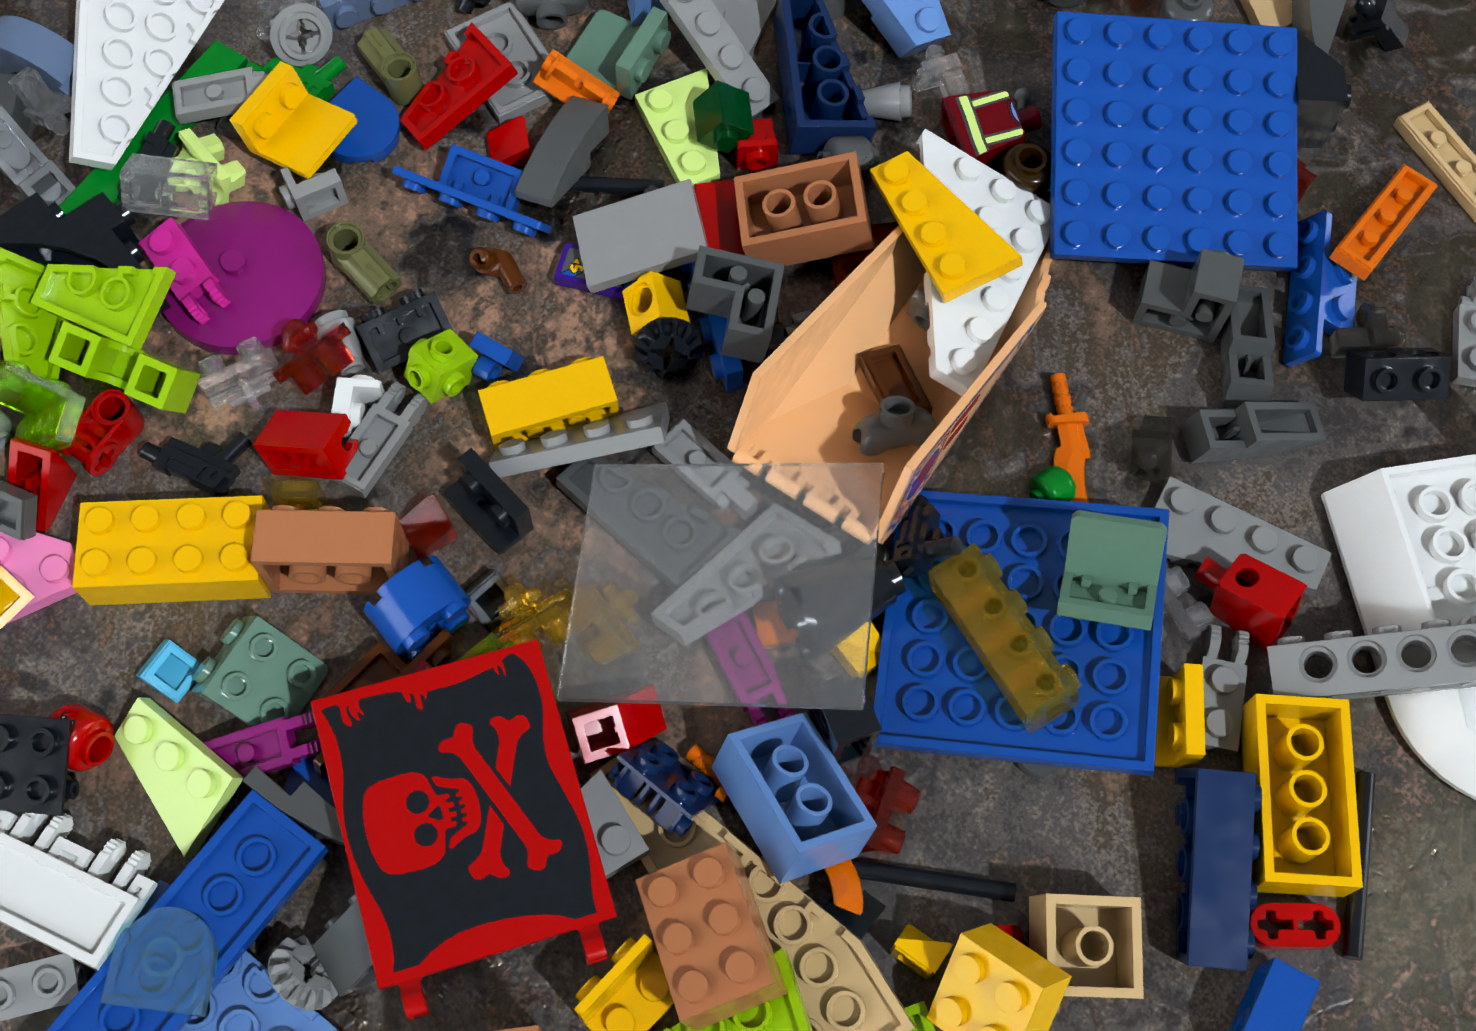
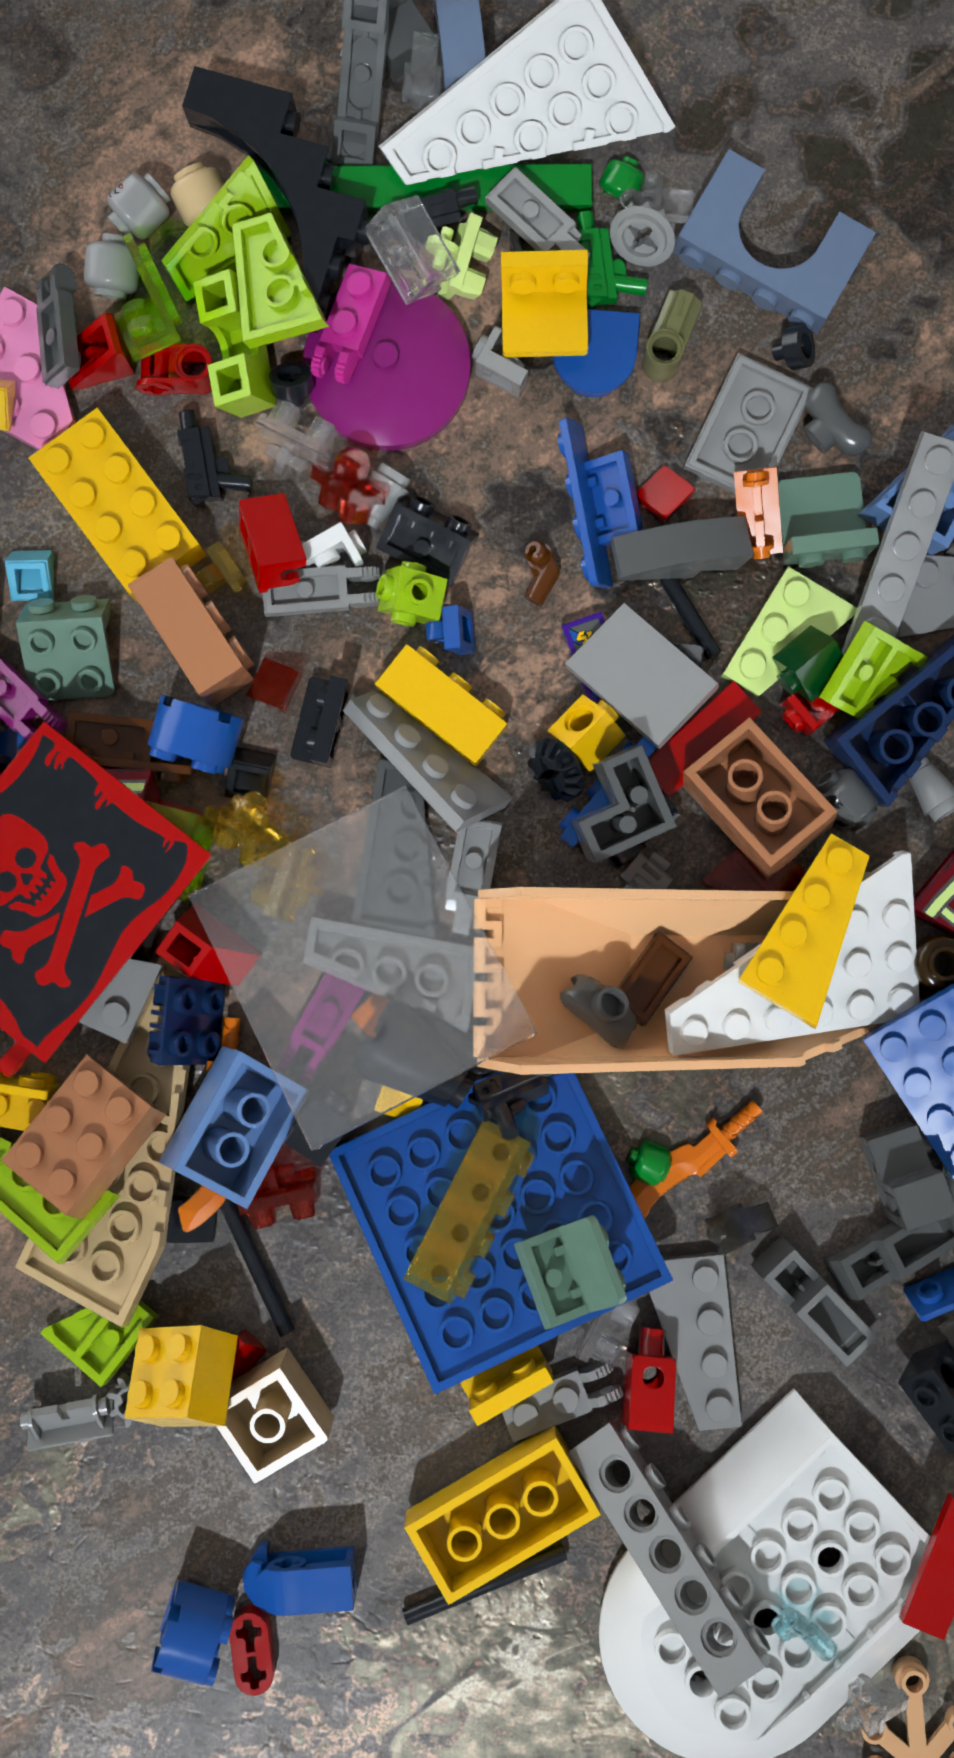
camera: 60 degrees right, 20 degrees up
olive piece [326,221,402,305] -> none
red wing [399,22,518,151] -> none
yellow slope [889,924,954,980] -> none
dark blue wedge [1175,768,1262,971] -> none
red beam [1249,903,1341,950] -> none
none -> black tile [269,361,314,408]
none -> green piece [599,156,645,203]
none -> lime wing [820,621,928,718]

